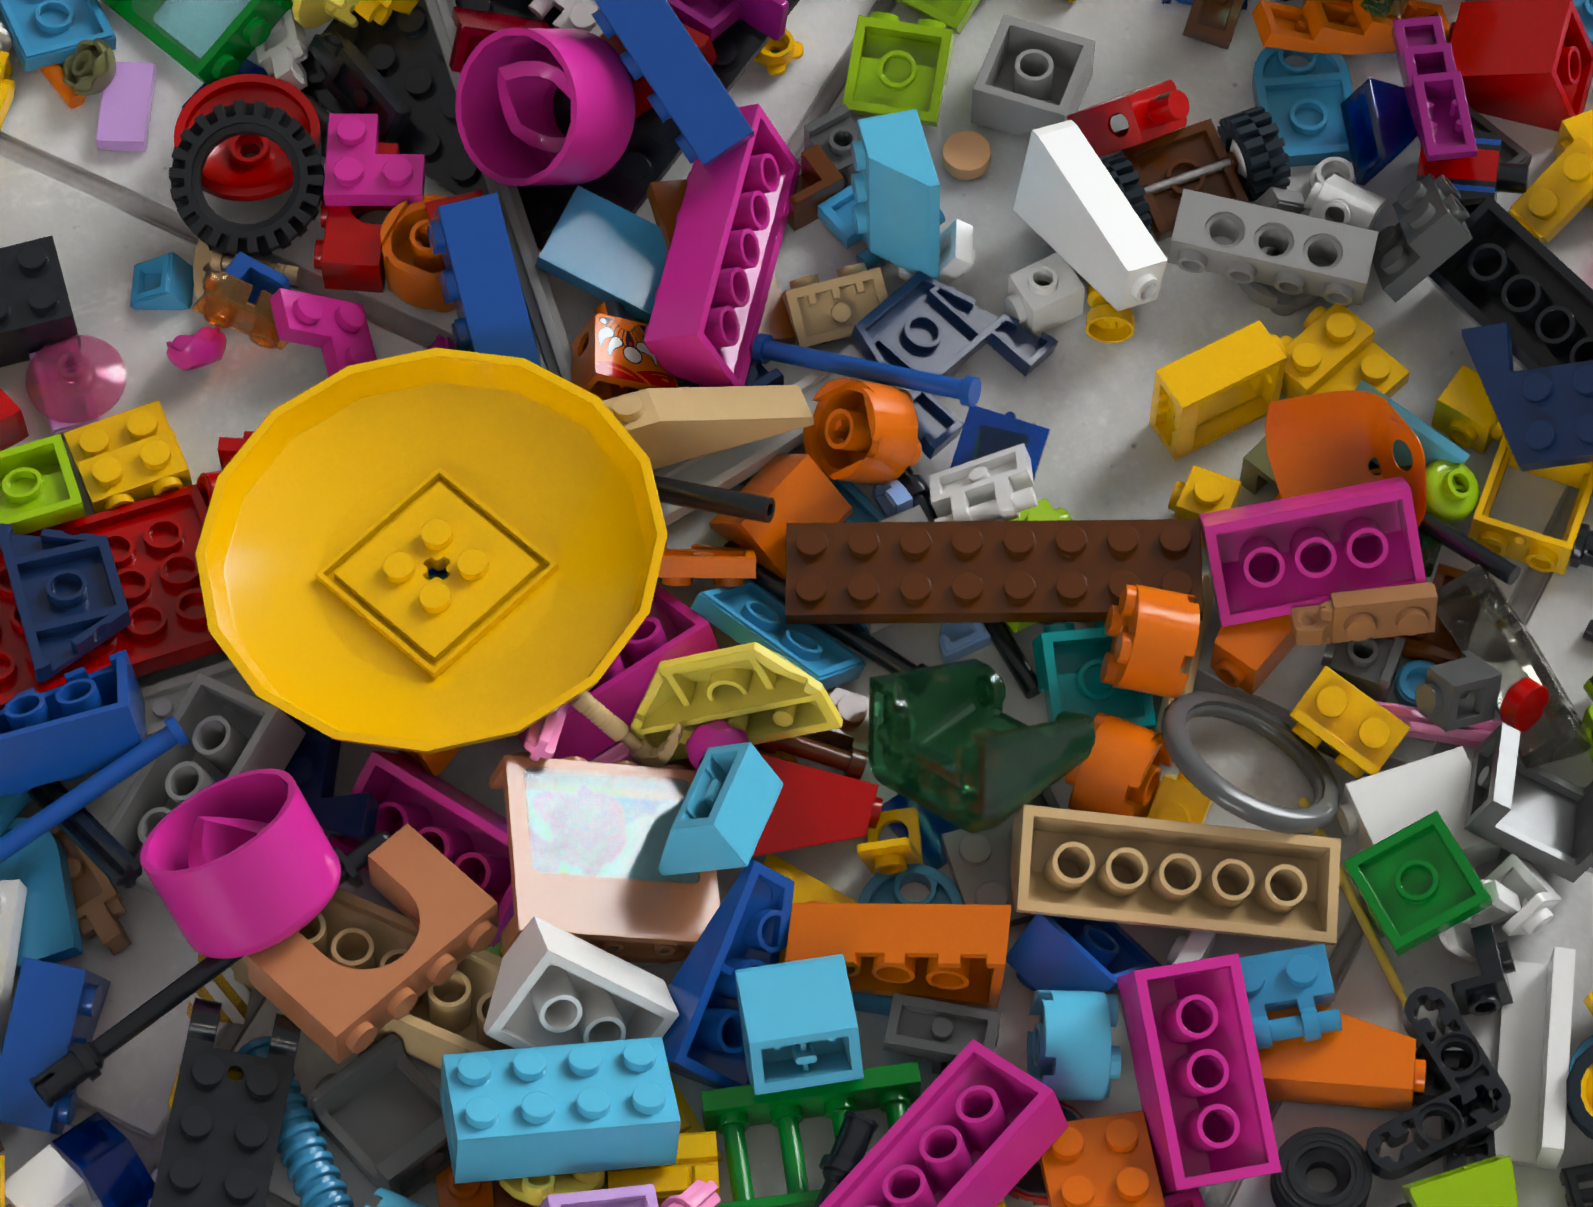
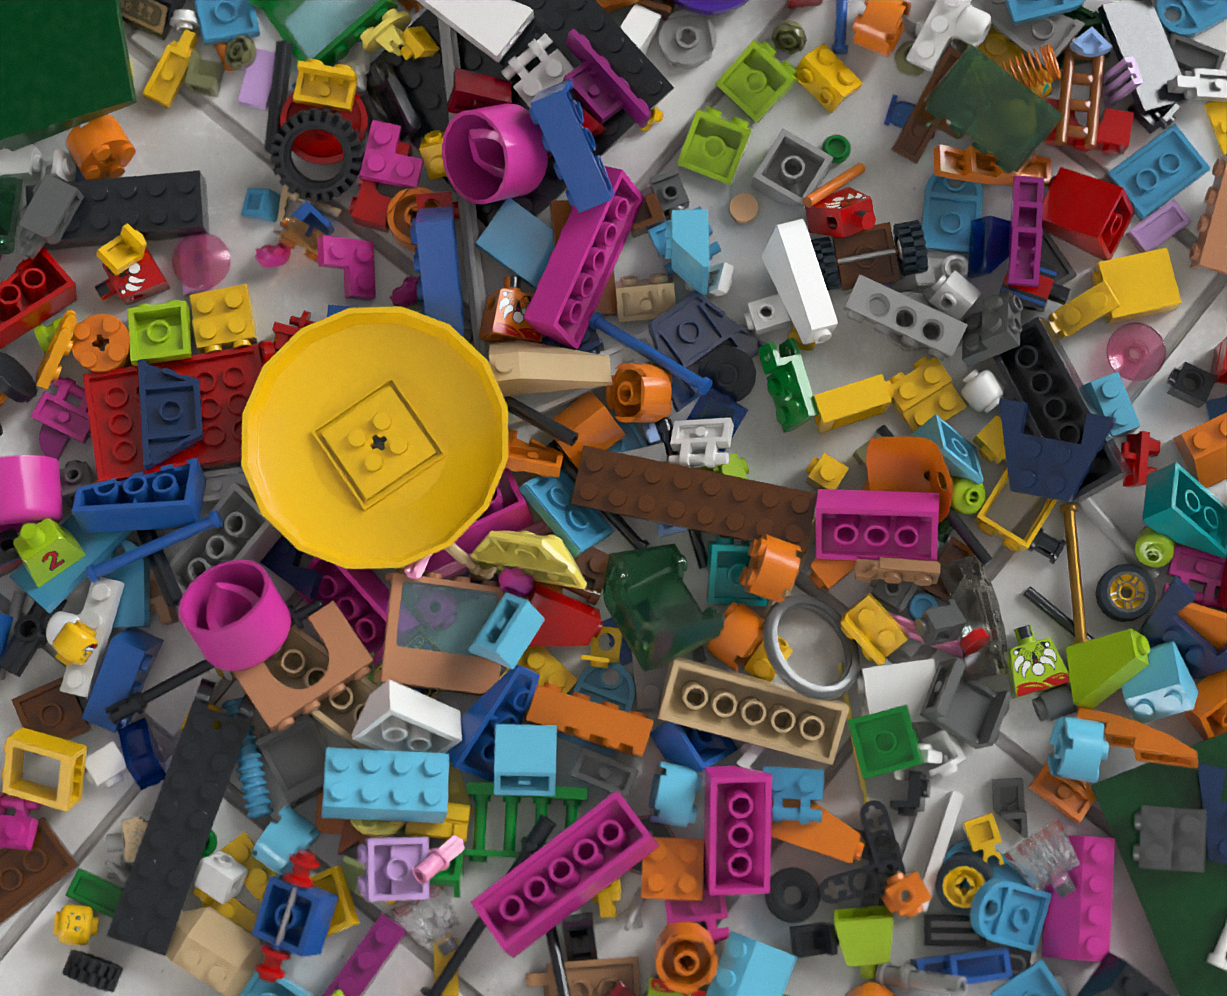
camera: 15 degrees right, 20 degrees up
none -> olive panel [185,51,224,97]
none -> black axle [264,41,293,154]
none -> yellow bracket [293,59,358,113]
none -> yellow bracket [419,130,447,180]
none -> black tile [698,345,757,404]
none -> green plate [759,338,819,433]
none -> orange bar [803,162,866,208]
none -> green plate [822,135,851,164]
none -> orange brick [881,870,932,918]
none -> white head [961,369,1005,414]

